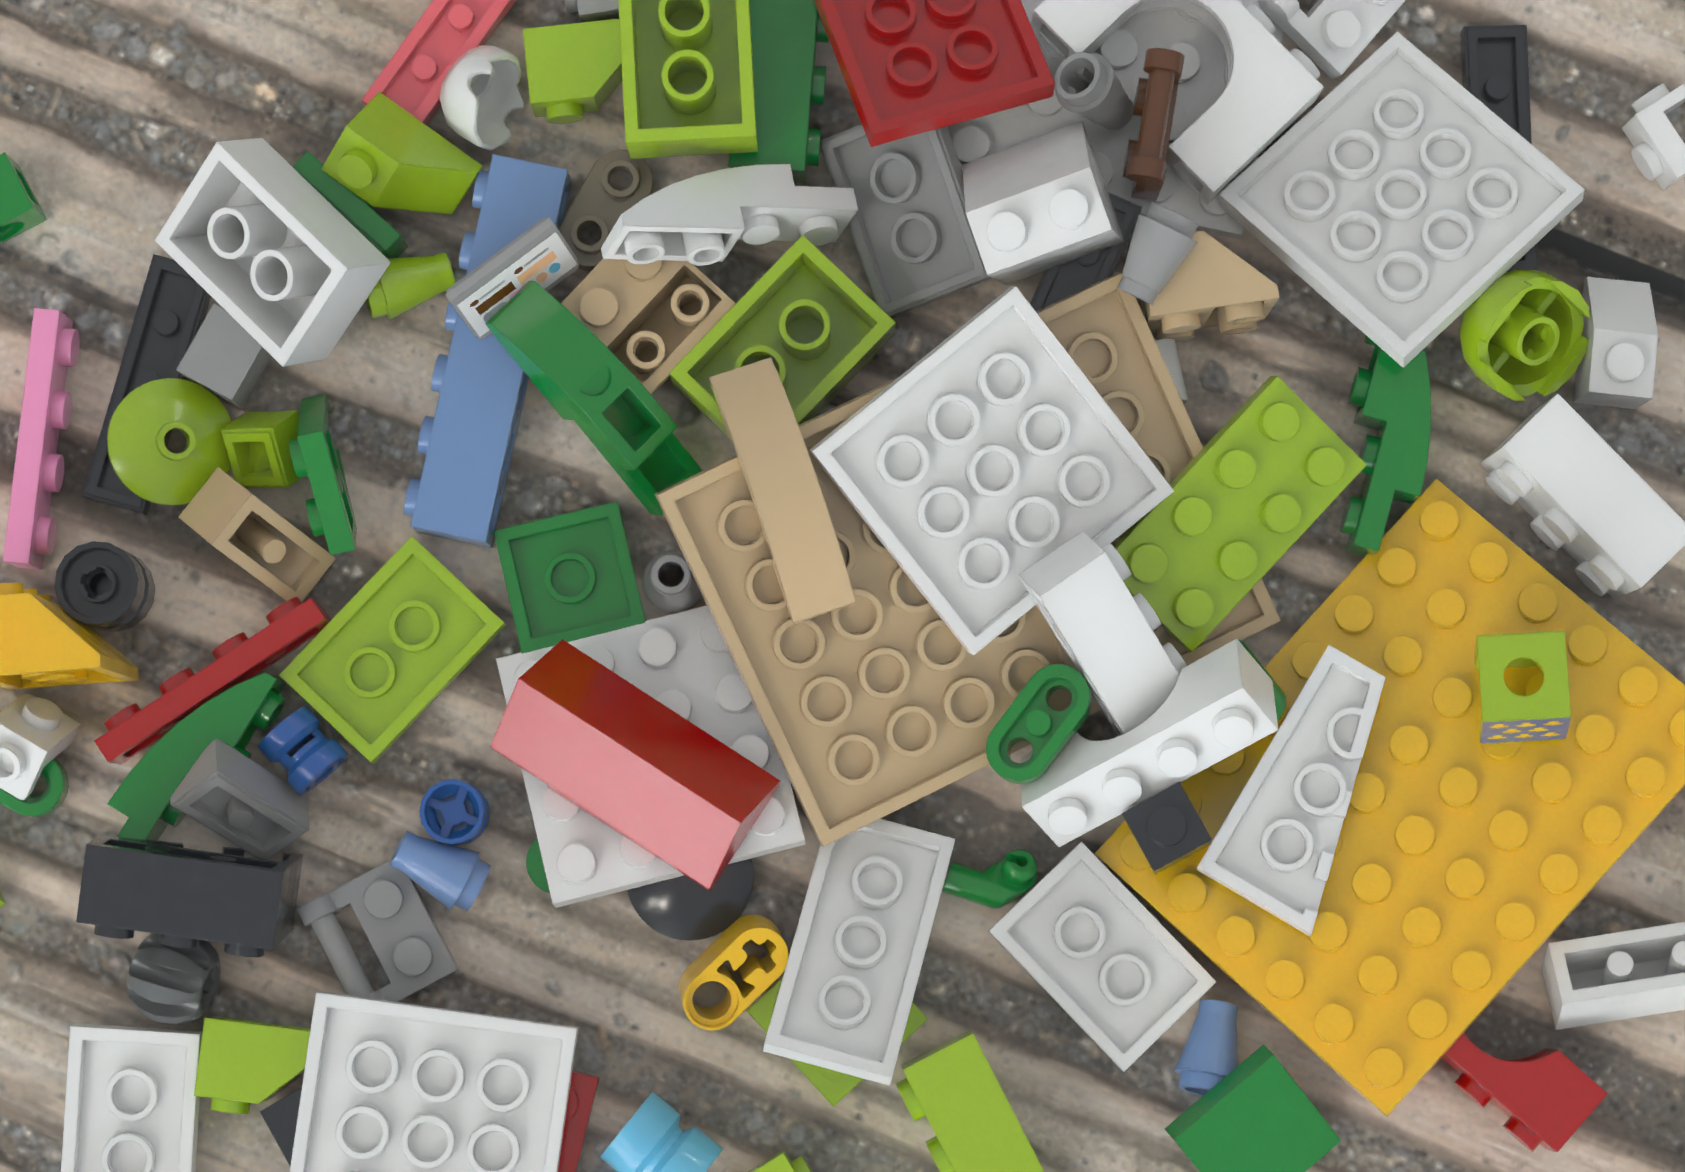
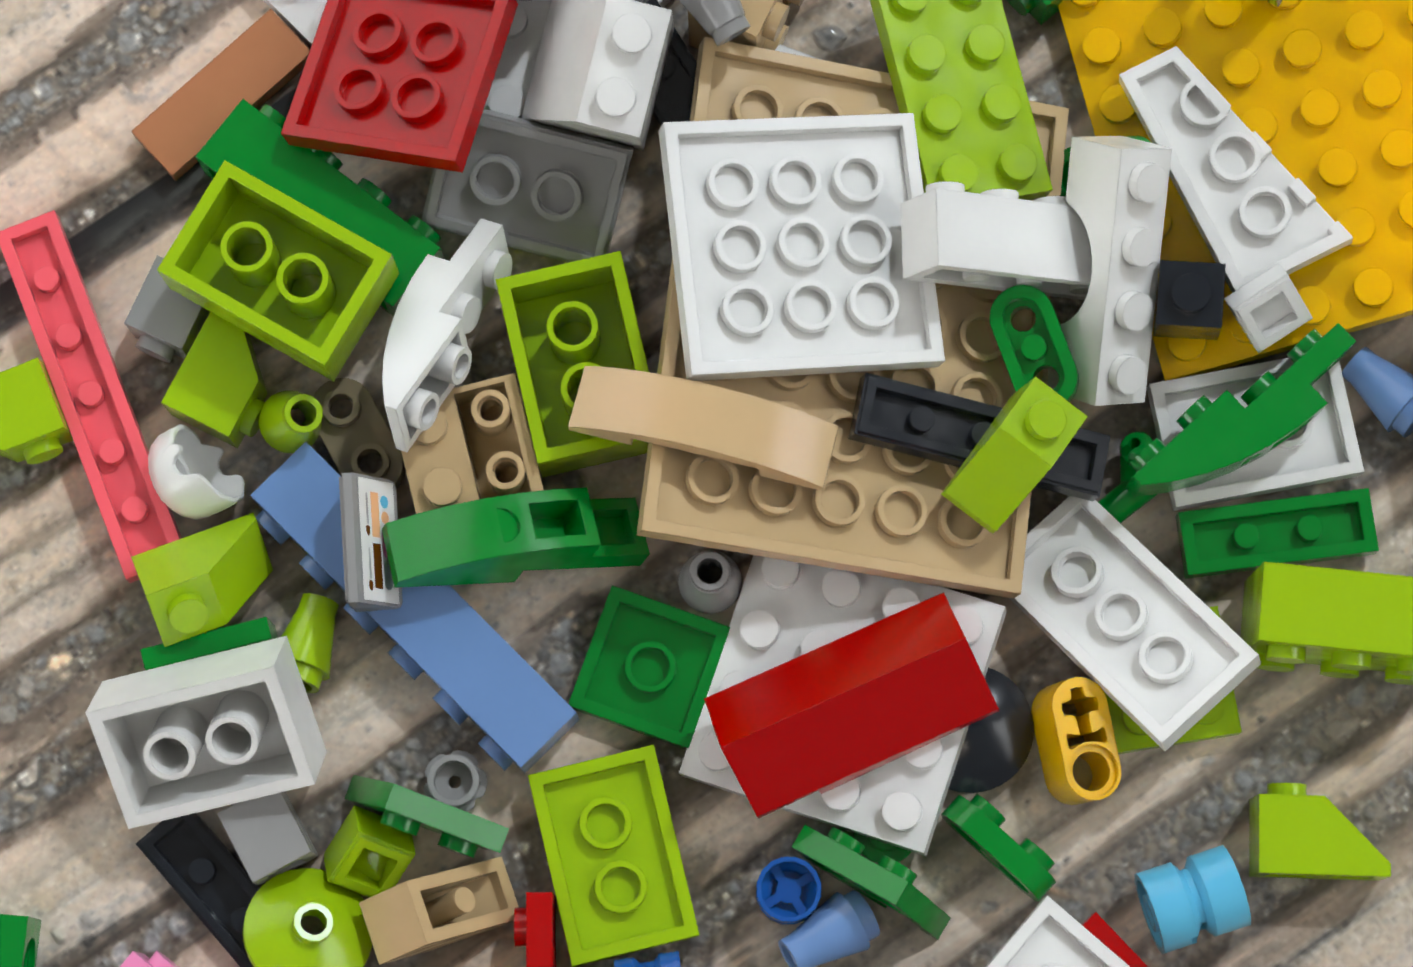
camera: 55 degrees left, 5 degrees down
none -> lime cone [259,390,323,453]
none -> light grey plate [424,750,487,812]
none -> green wing [792,825,951,940]
none -> black tile [848,373,1110,502]
none -> lime slope [941,376,1088,534]
none -> green plate [941,794,1056,902]
none -> green slope [1125,323,1356,497]
none -> green plate [1175,488,1379,579]
none -> white tile [1224,263,1313,353]

